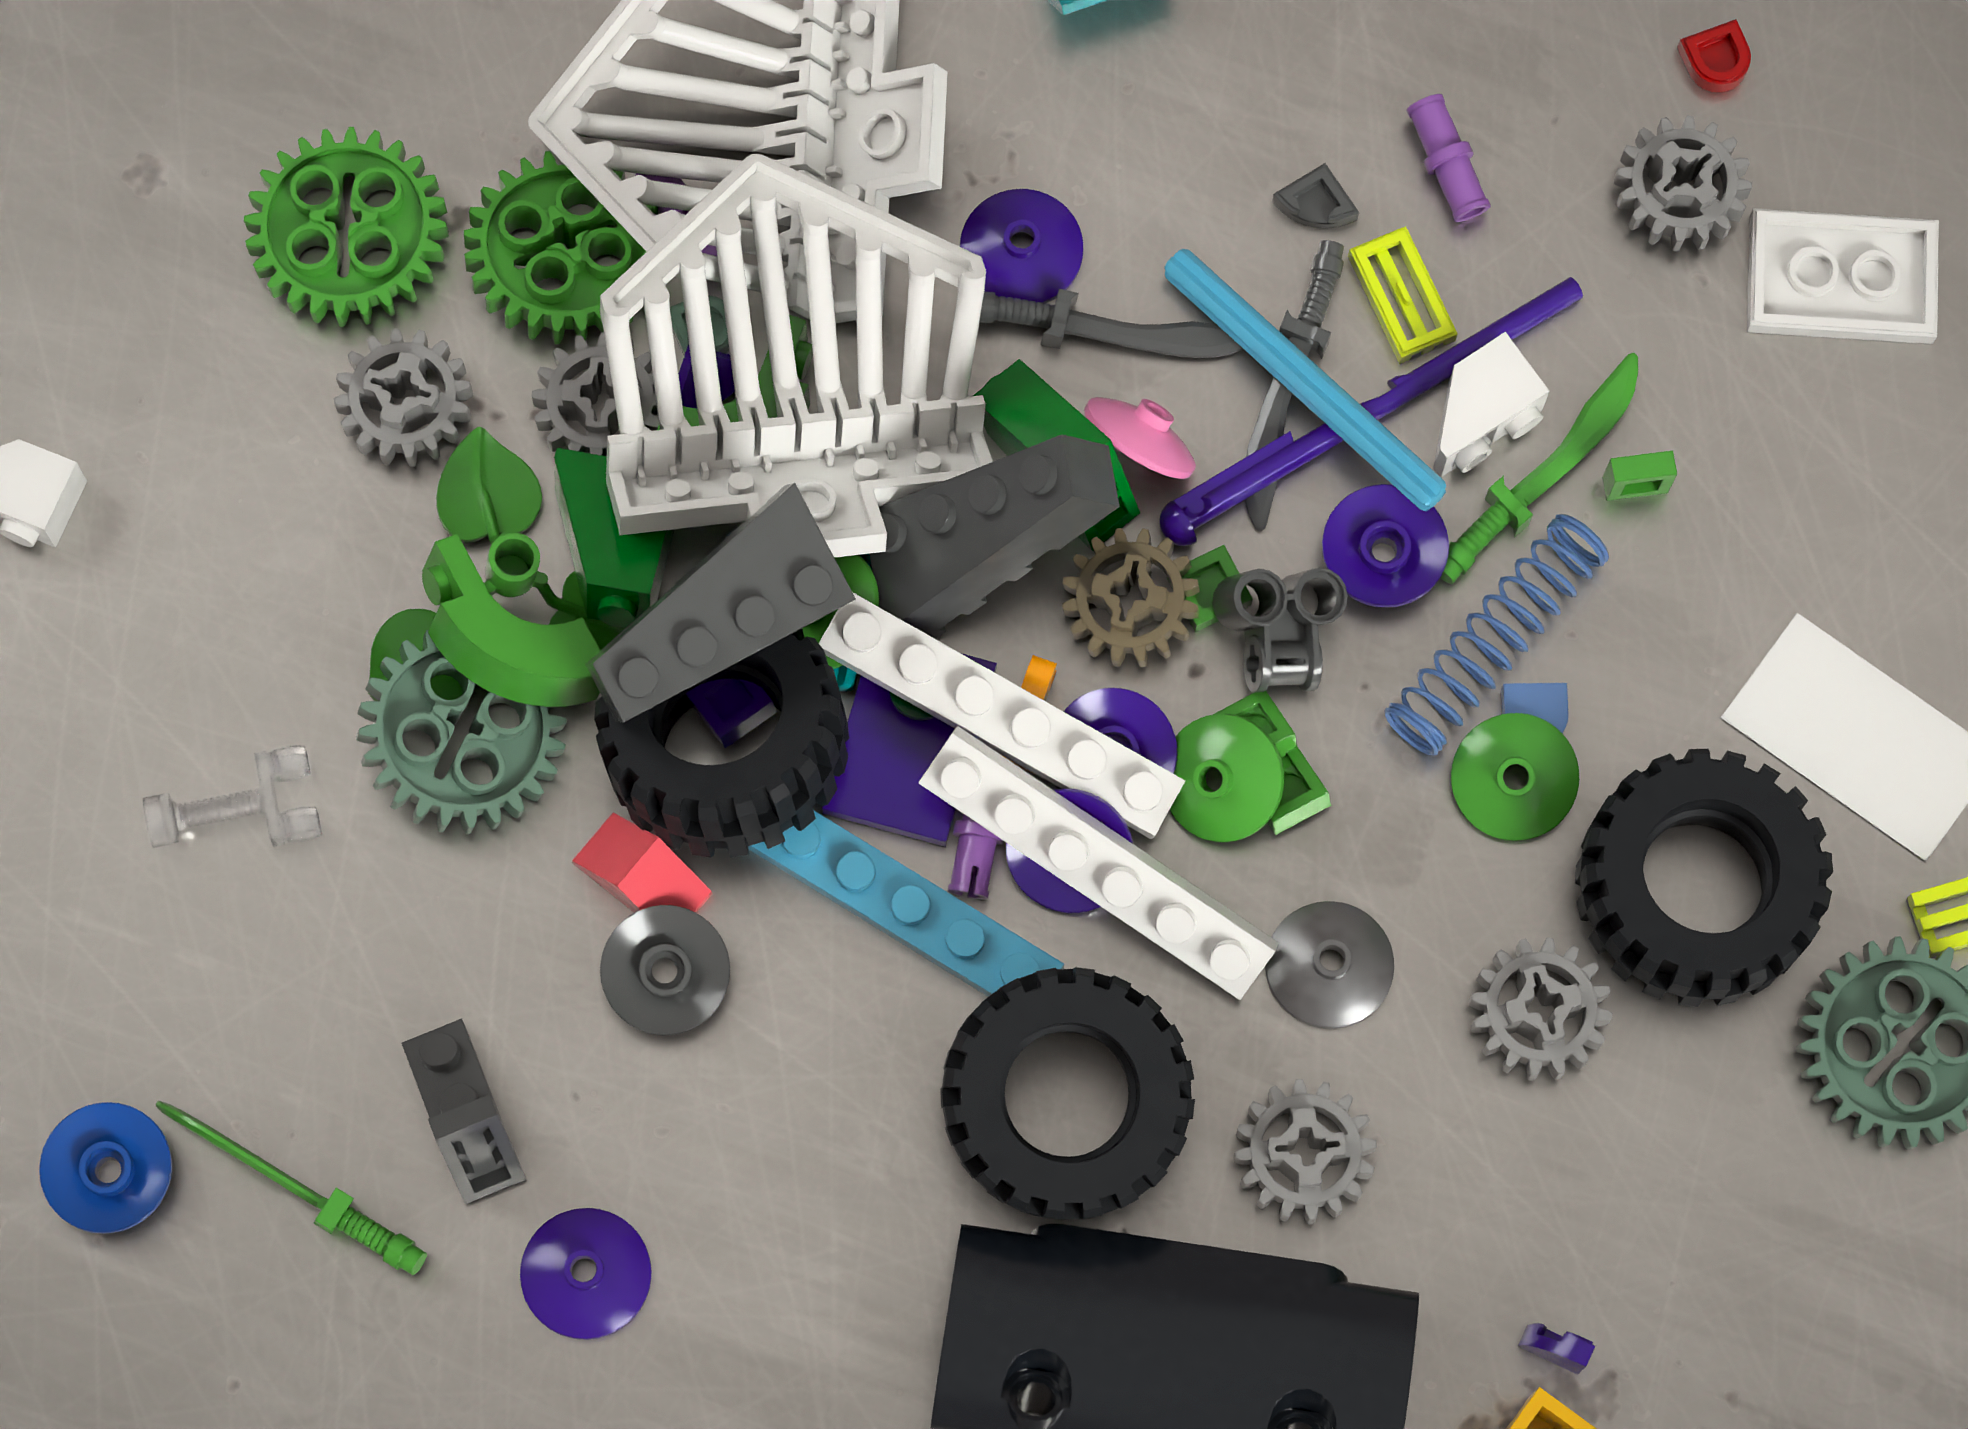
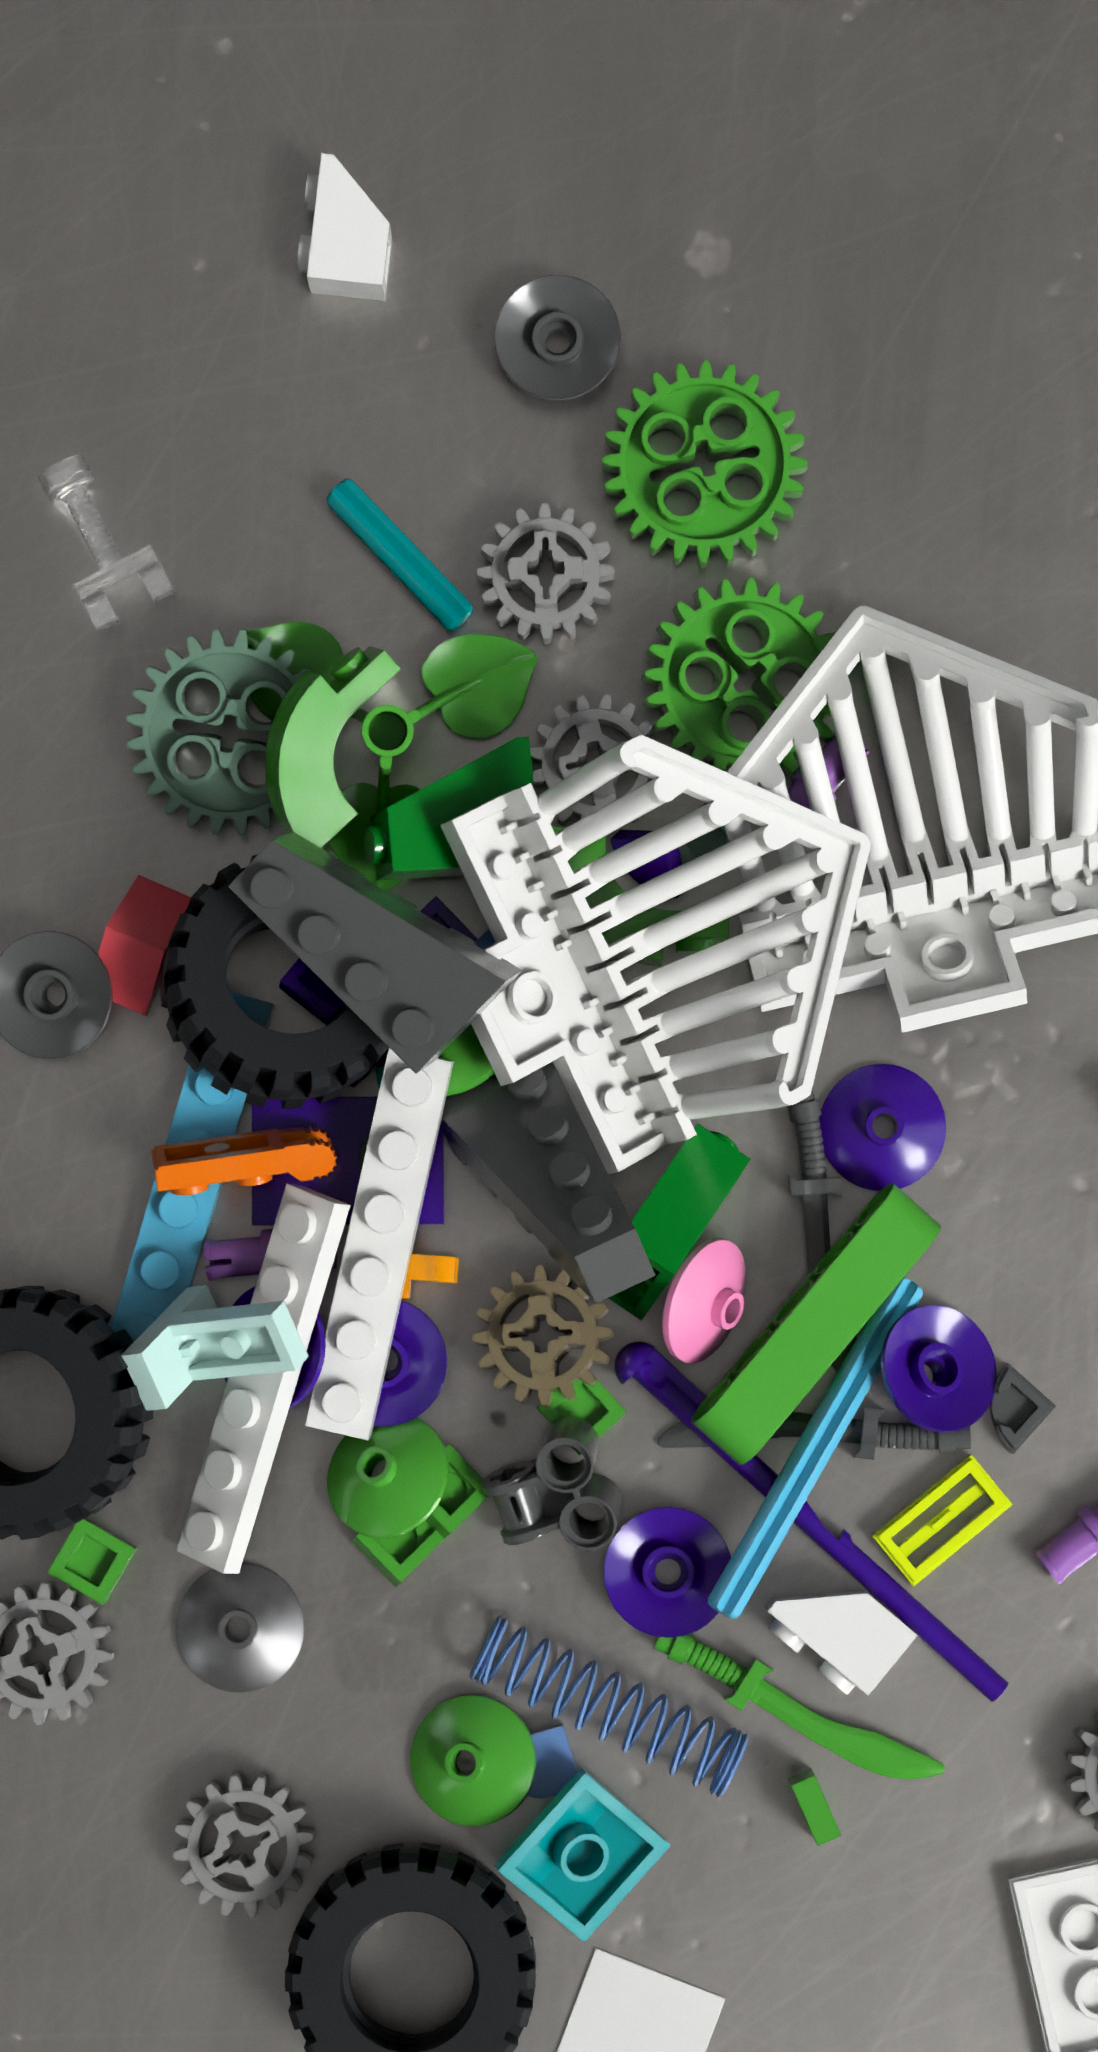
camera: 80 degrees right, 10 degrees up
none -> bright green tile [47,1518,138,1605]
none -> light aqua bracket [121,1285,309,1411]
none -> orange hinge [151,1125,337,1196]
none -> teal axle [326,478,473,631]
none -> teal slope [494,1768,671,1942]
none -> dark grey dish [495,275,621,400]
none -> bright green beam [691,1182,941,1465]
none -> dark purple dish [881,1305,997,1433]

